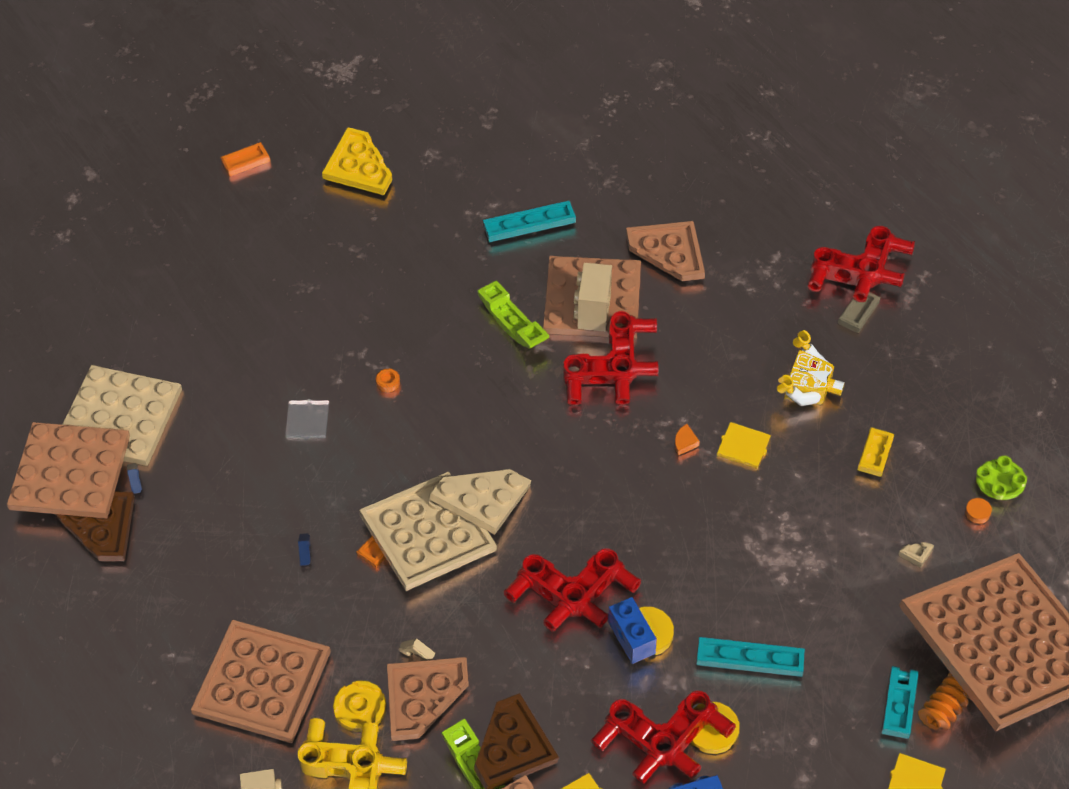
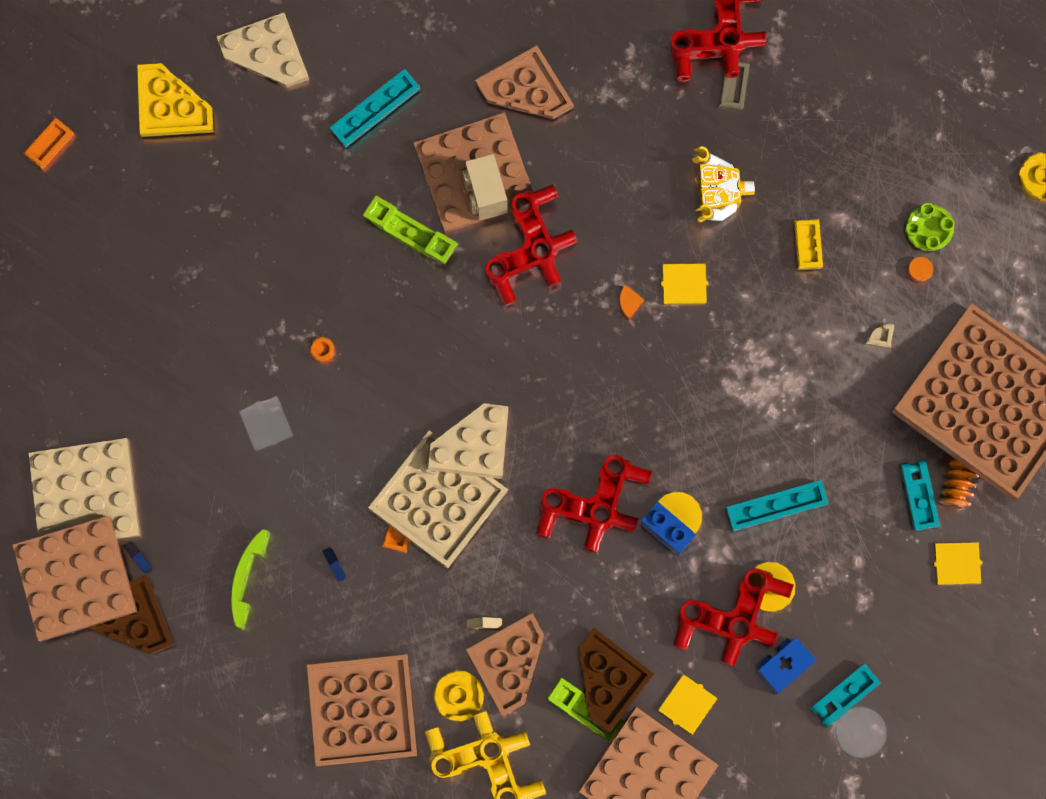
camera: 25 degrees left, 25 degrees up
none -> tan plate [217,13,309,88]
none -> lime slope [231,529,270,630]

